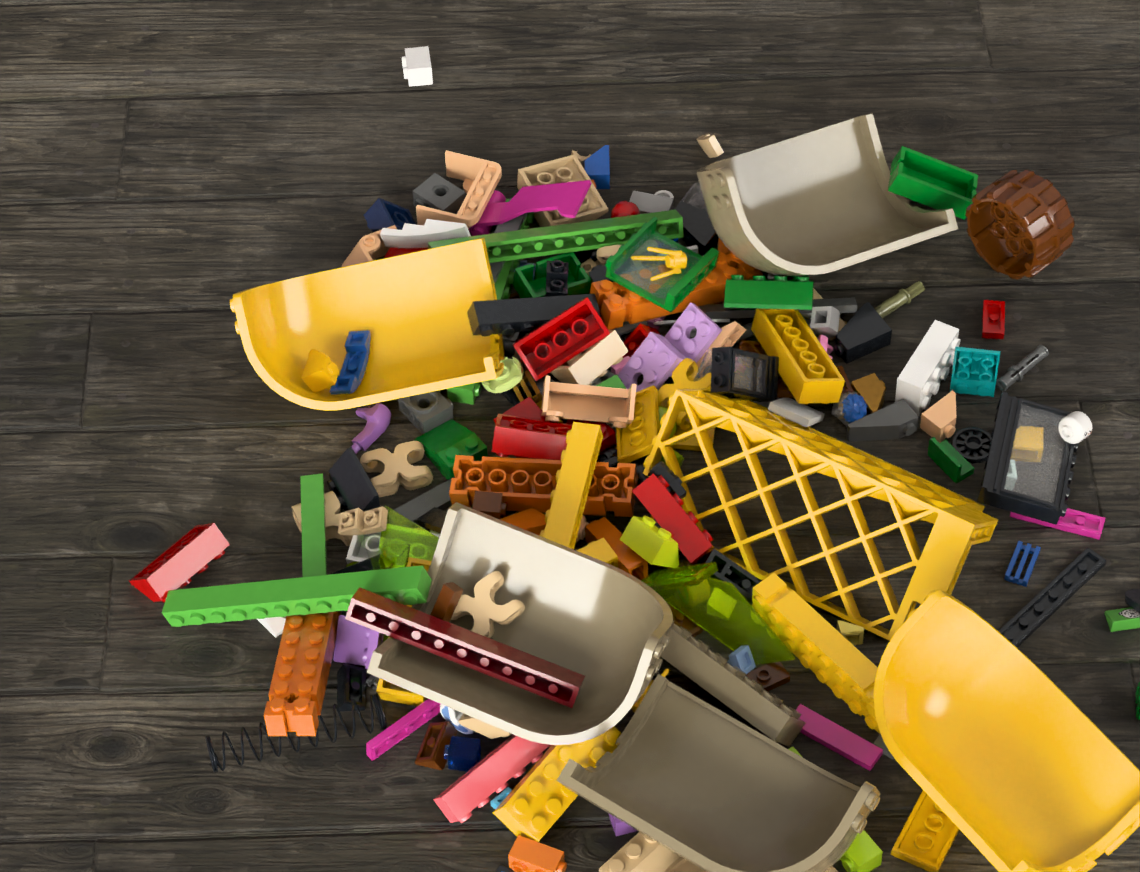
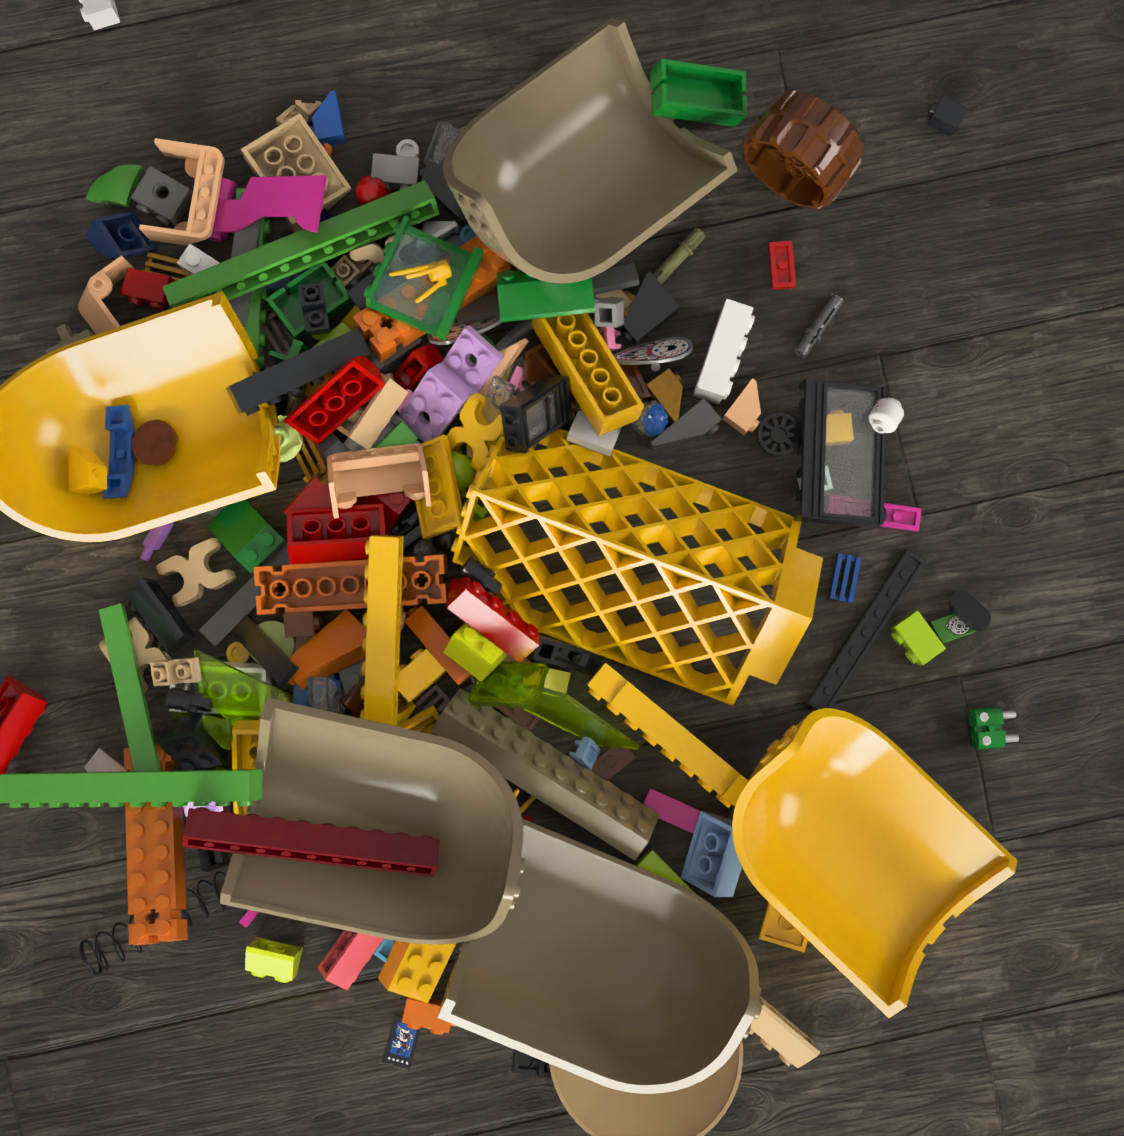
camera: 15 degrees left, 35 degrees up
white slope [380,219,471,248] -> none
reddish brown piece [430,582,463,622] -> none
tan piece [451,571,525,638] -> none
tan slope [696,134,724,158] -> none
light yellow slope [836,620,864,645] -> none
green panel [928,437,974,484] -> none
teal slope [950,347,1000,397] -> none
none -> bright green brick [86,165,143,207]
none -> copper tile [132,419,178,466]
none -> black hinge [166,687,213,714]
none -> neon yellow slope [245,937,303,983]
none -> shield [613,337,693,371]
none -> light blue slope [680,811,742,897]
none -> lime brick [890,610,946,665]

